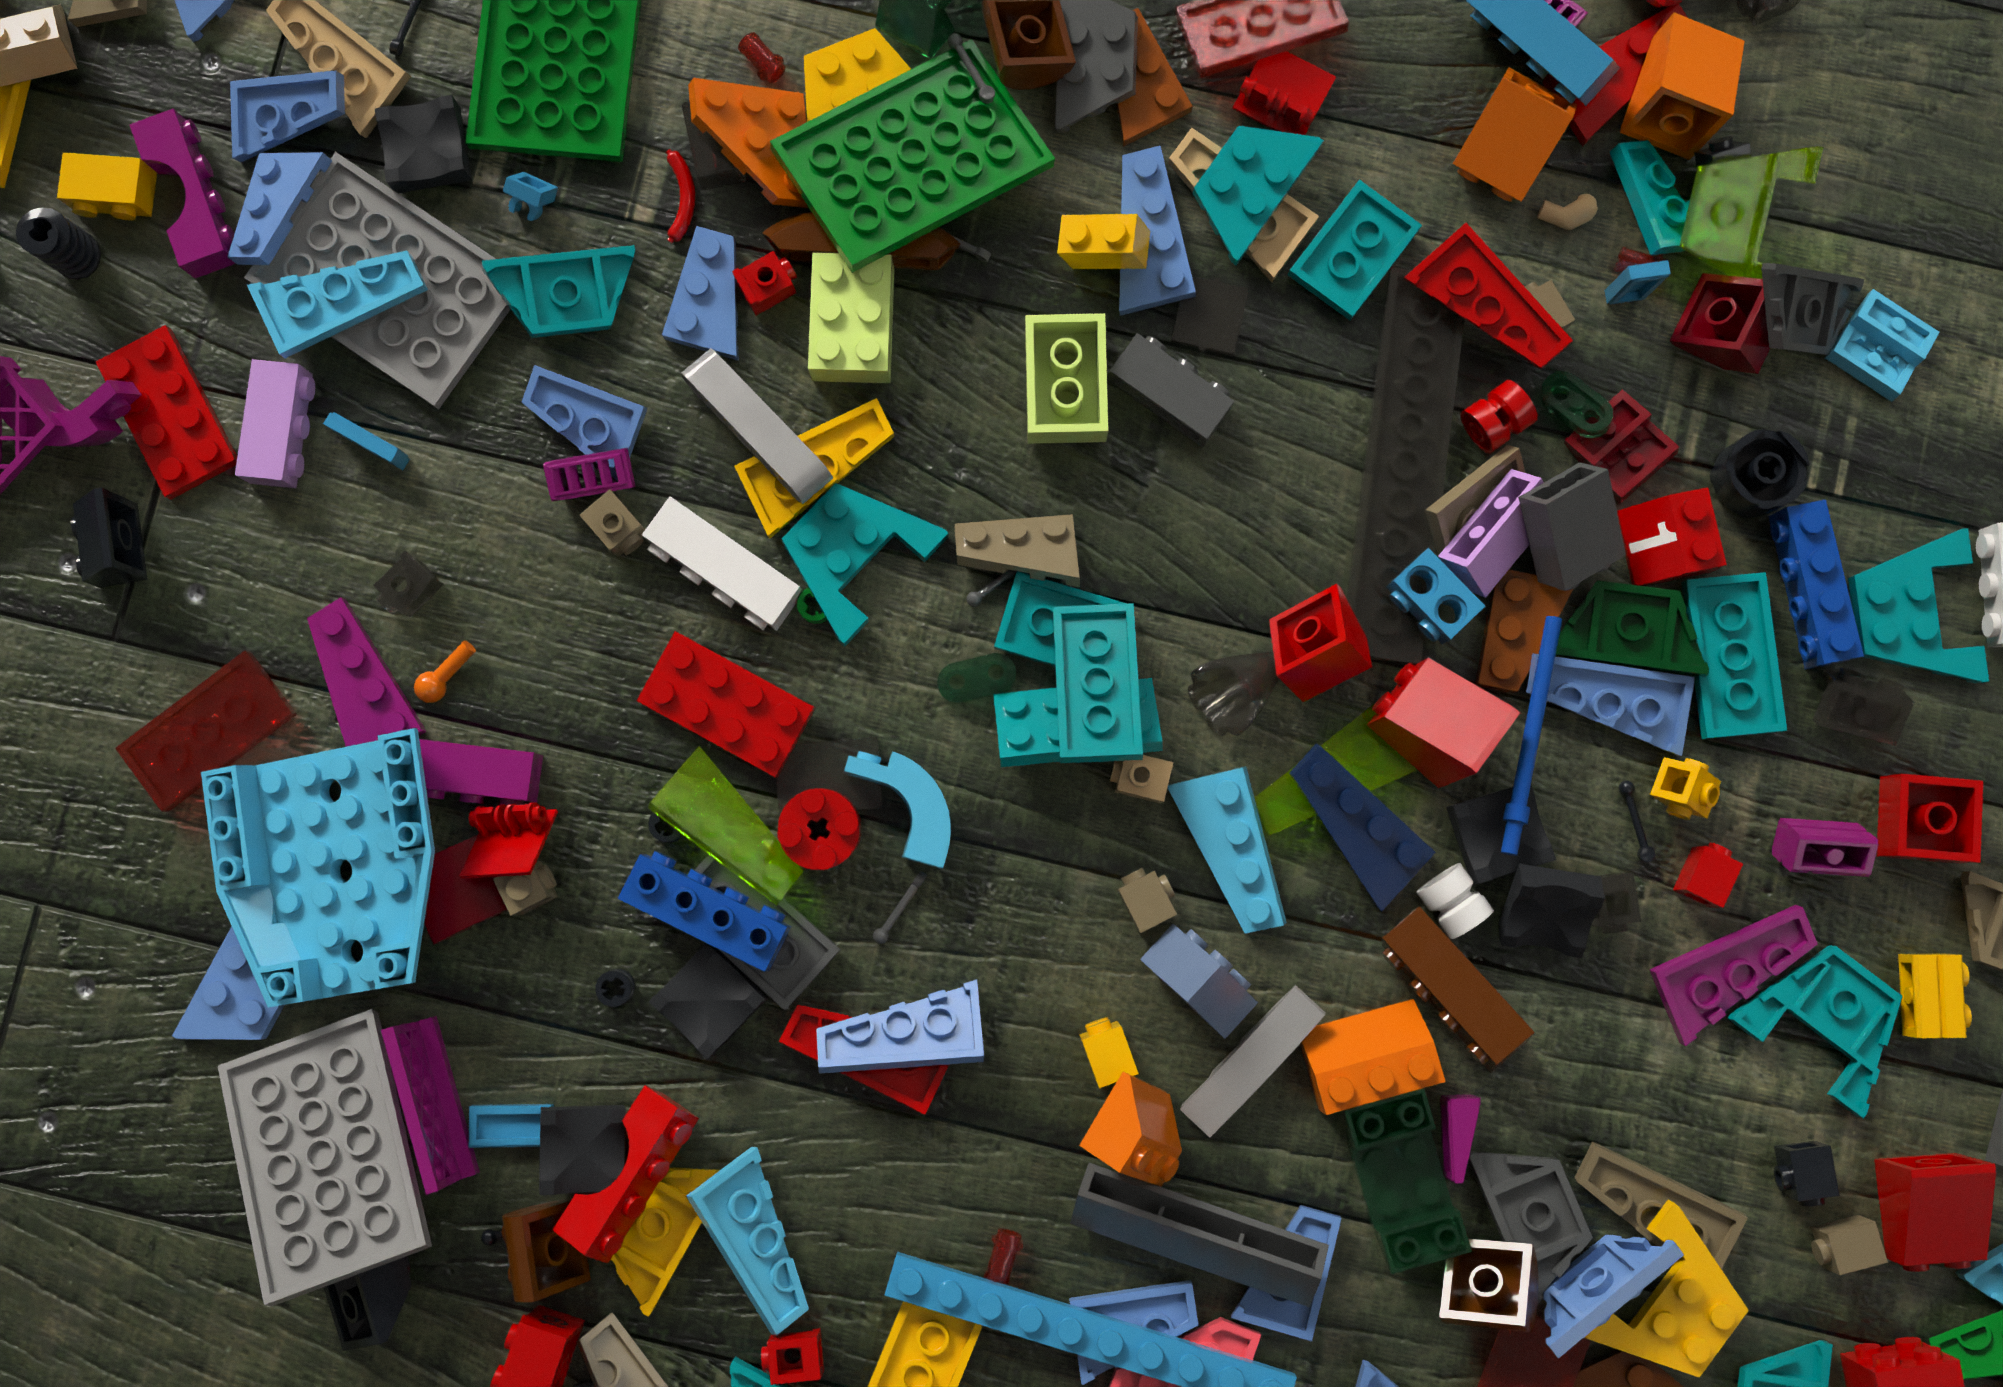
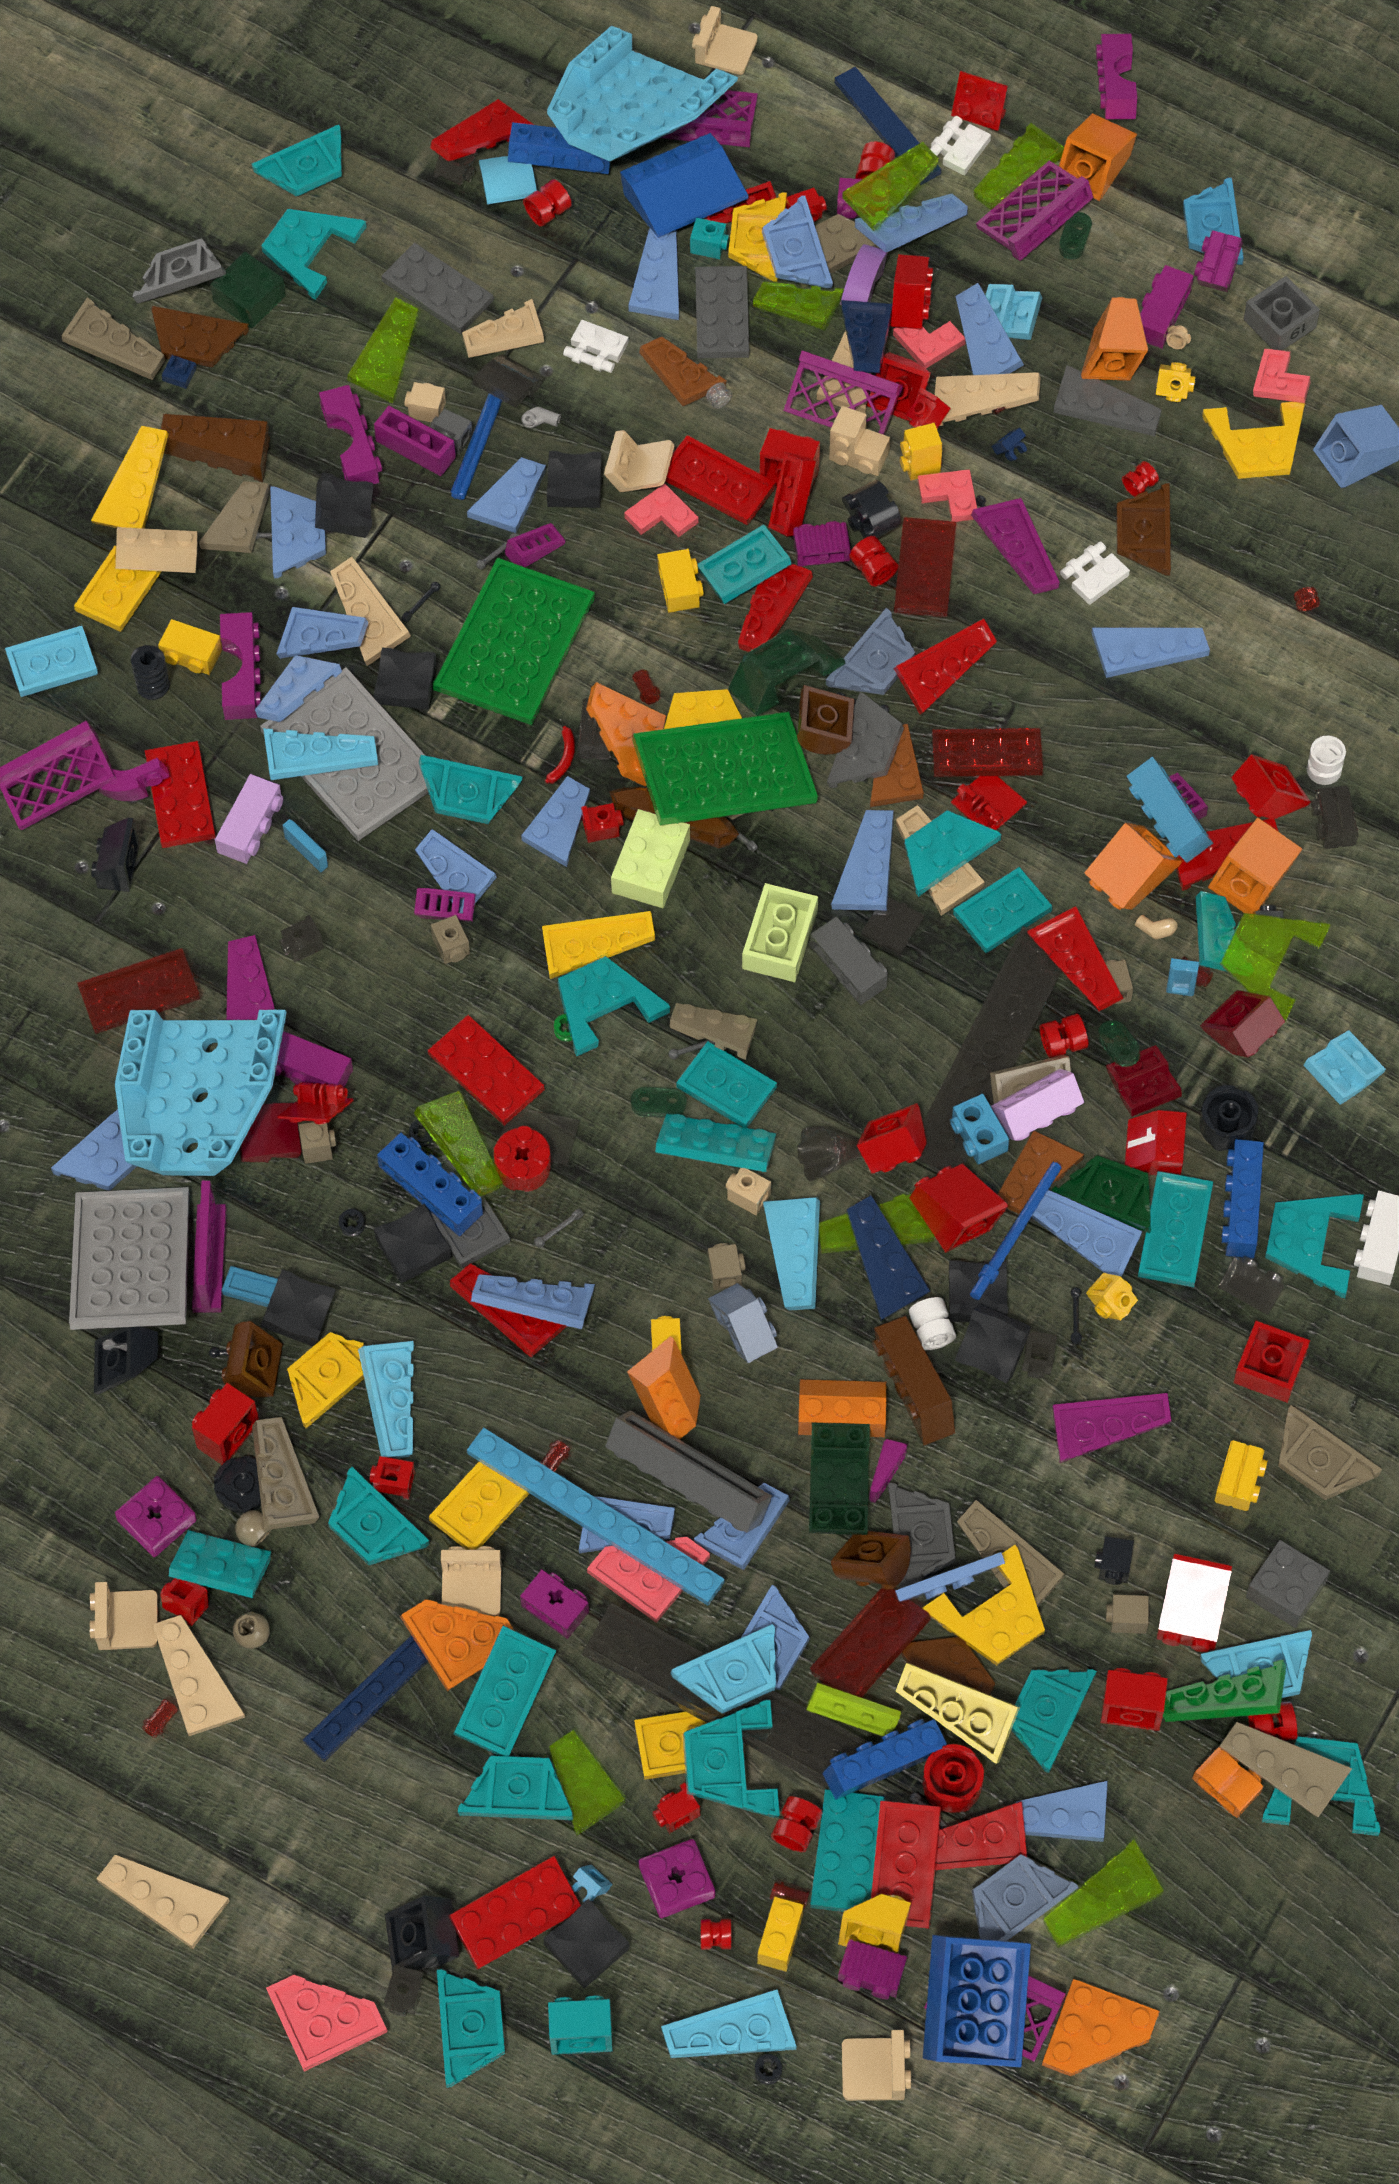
camera: 15 degrees right, 20 degrees down
orange bar [414,641,476,703] -> none
dark azure tile [503,172,558,221] -> none
red arch [553,1085,699,1263] -> none
white brick [642,497,803,631] -> none
light grey beam [680,348,833,504] -> none
medium azure arch [843,751,951,869] -> none
dark grey hinge [947,33,995,104] -> none
teal plate [1053,603,1143,763] -> none
yellow brick [1057,214,1151,269] -> none
light grey slope [1180,985,1326,1137] -> none
dark grey brick [1518,462,1626,591] -> none
red brick [1673,842,1743,908] -> none
teal wing [1727,945,1903,1119] -> none
dark grey wing [1761,263,1864,355] -> none
magenta brick [1772,818,1879,877] -> none

